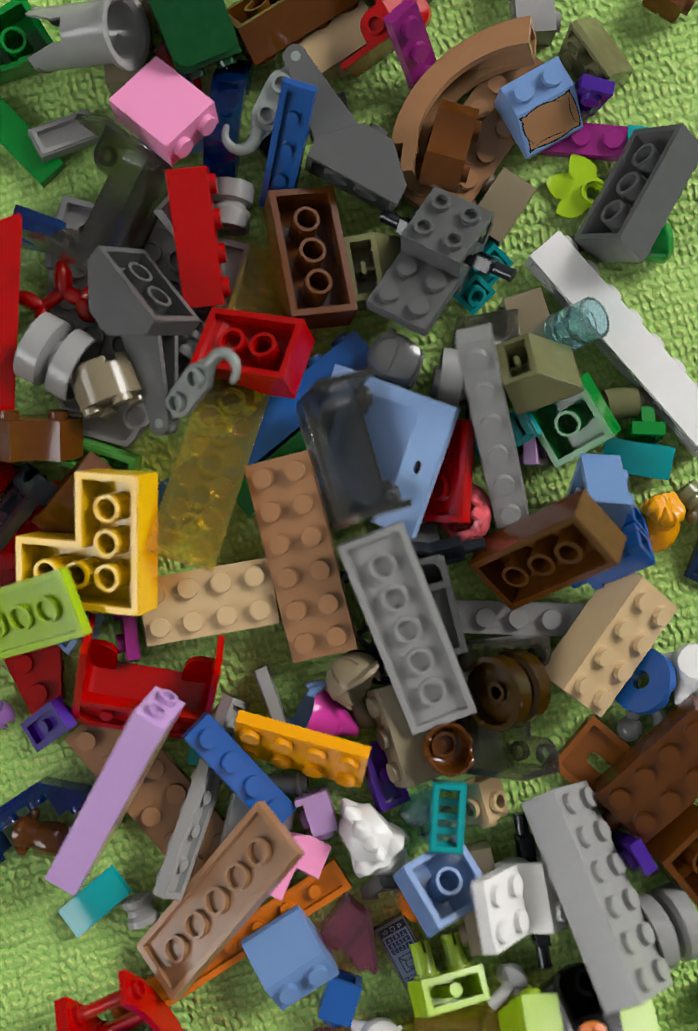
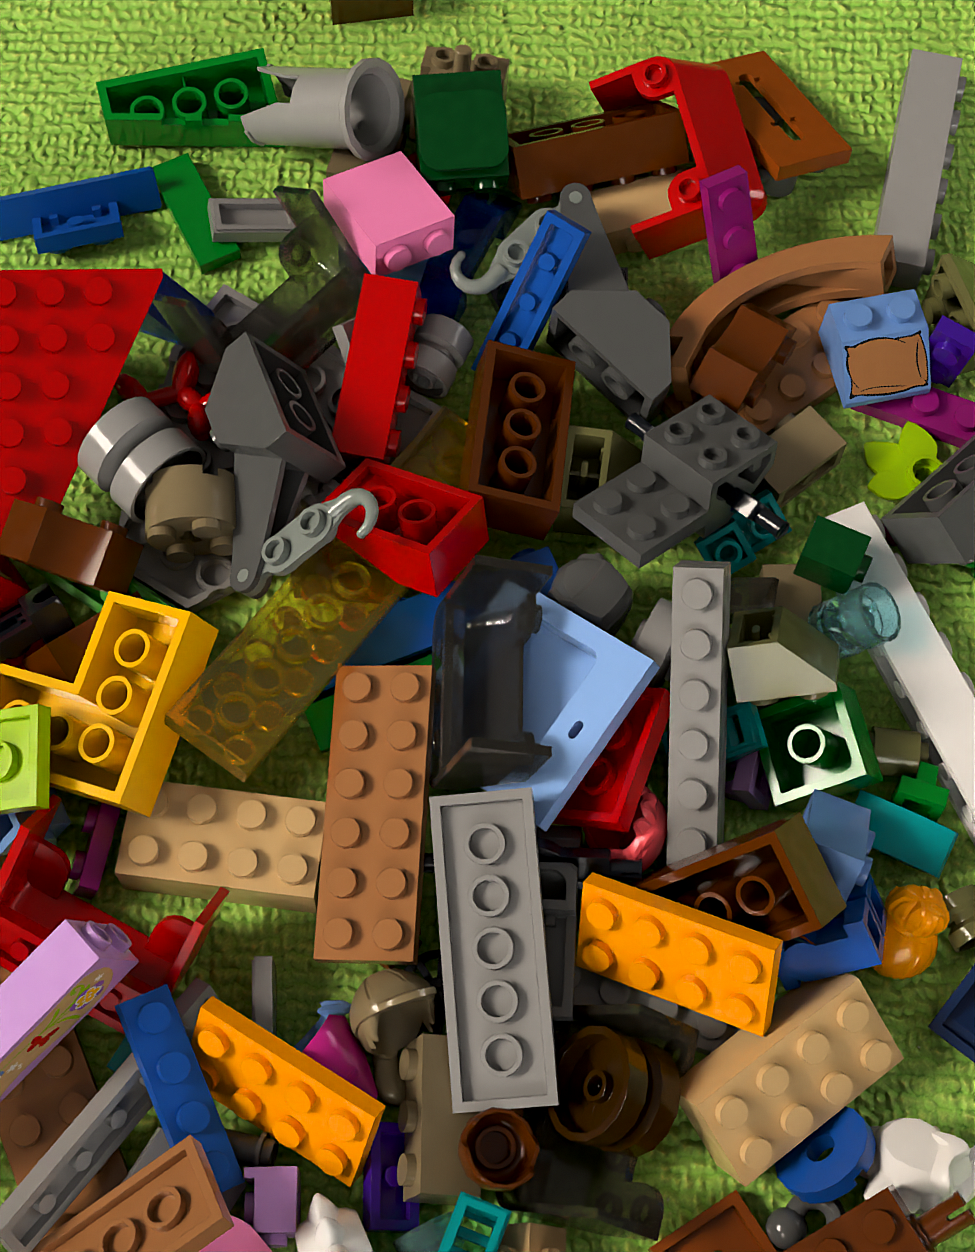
camera: 15 degrees right, 20 degrees down
none -> light orange plate [576,872,783,1037]
none -> dark green brick [793,515,873,596]

